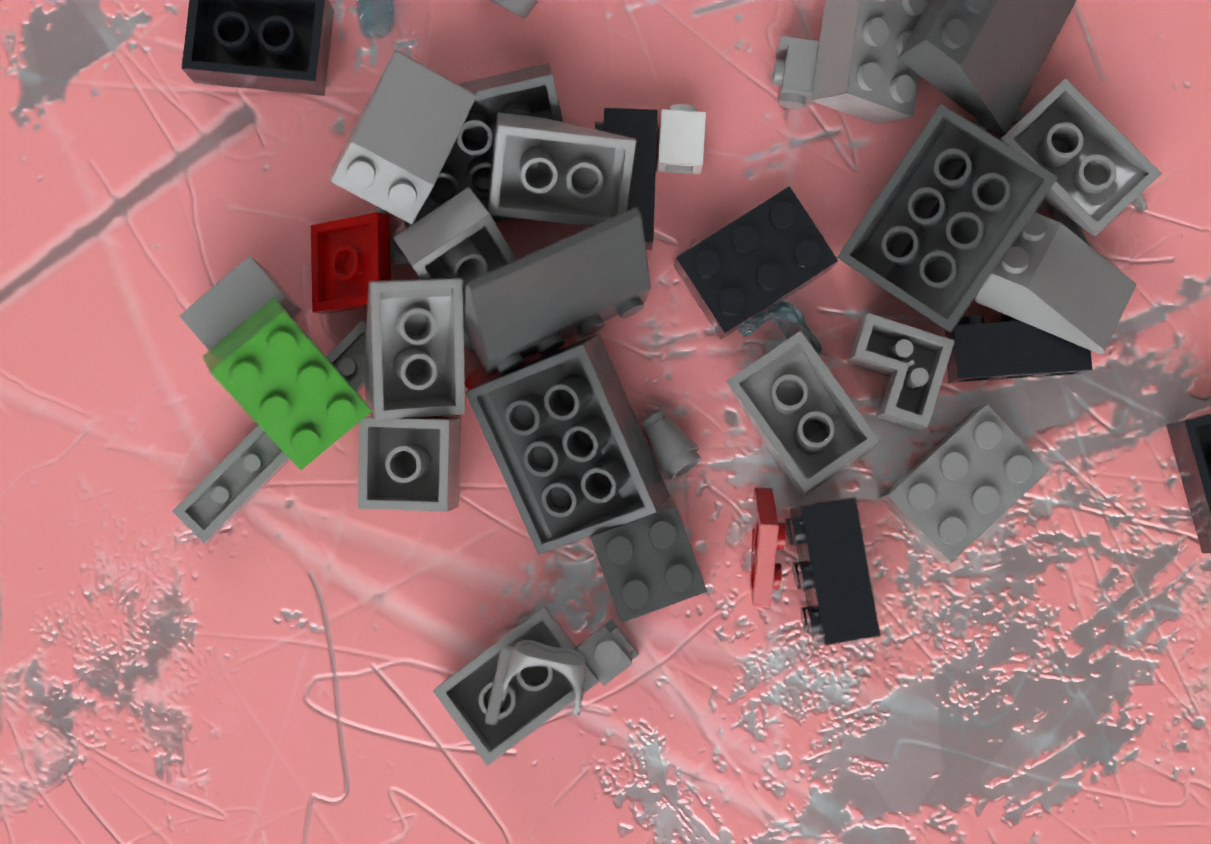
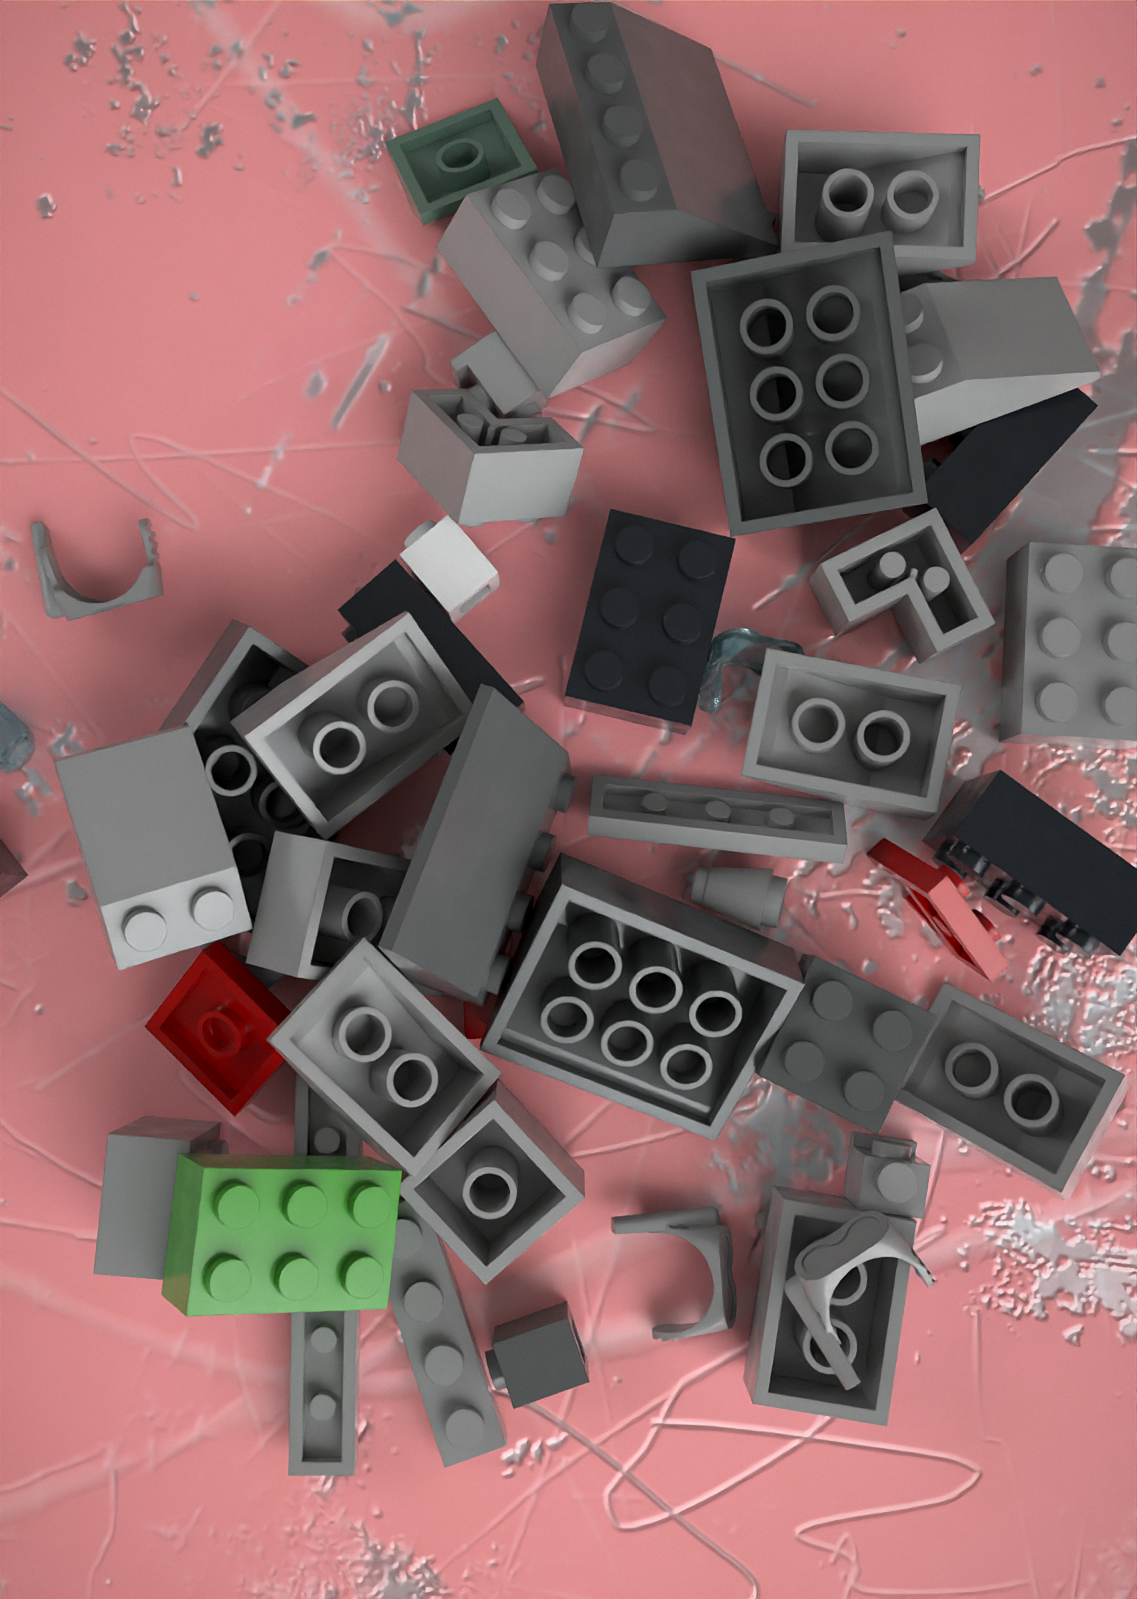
camera: 45 degrees left, 0 degrees up
none -> light grey plate [389,1198,508,1468]
none -> light grey brick [397,389,584,527]
none -> dark grey brick [485,1301,590,1409]
none -> light grey plate [587,774,848,864]
none -> light grey helmet [611,1206,737,1341]
none -> light grey slope [895,982,1128,1202]

